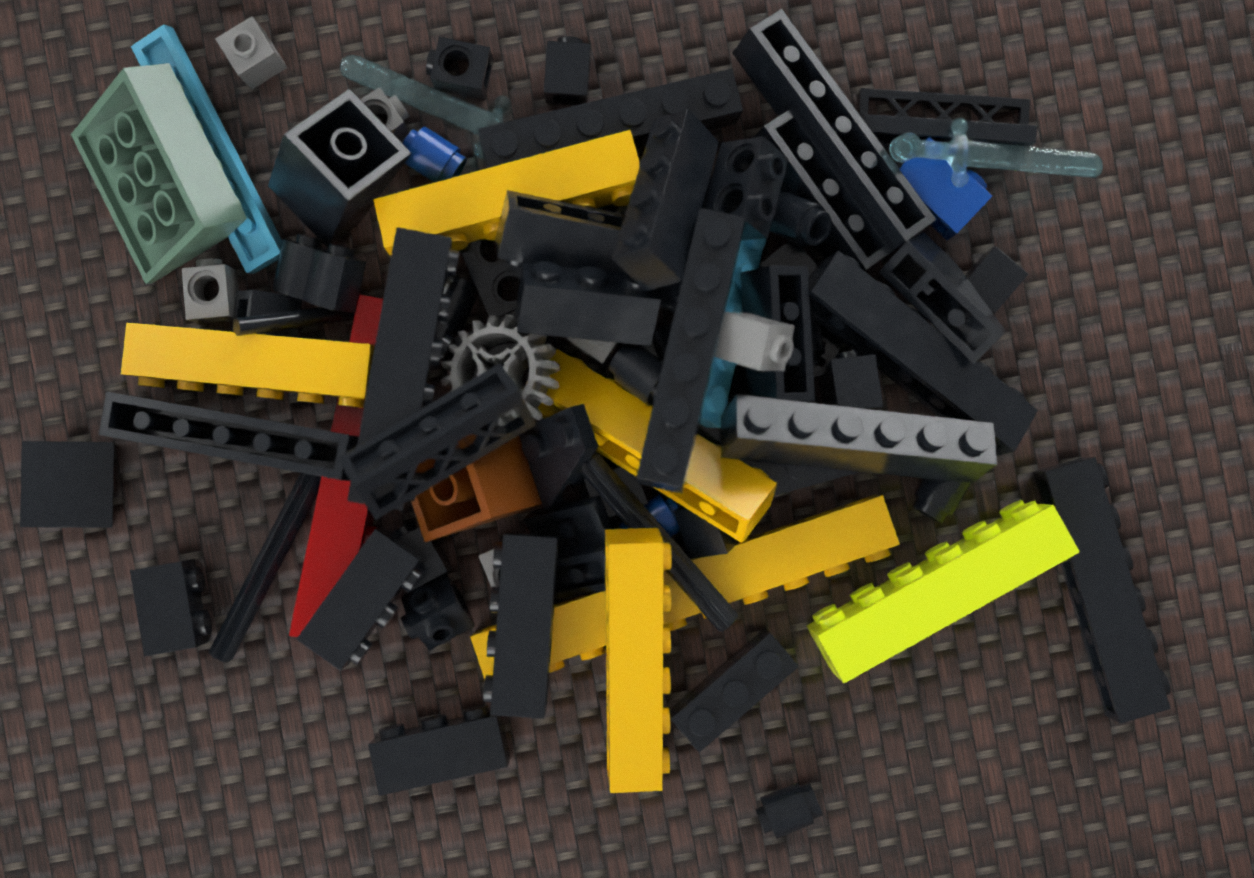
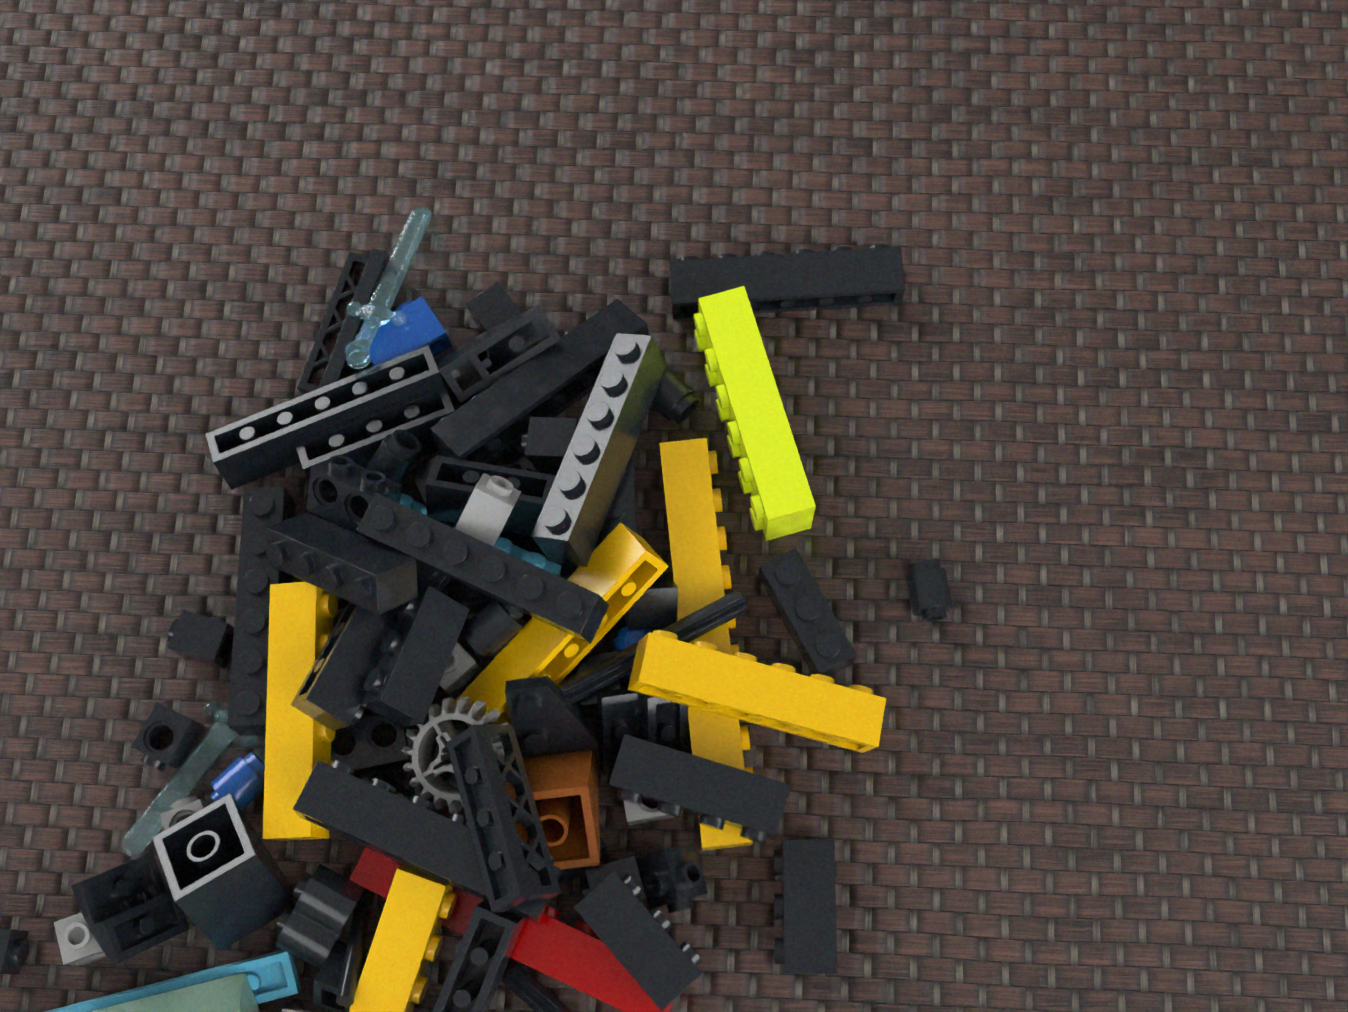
camera: 70 degrees left, 15 degrees down
none -> black slope [71,852,190,965]

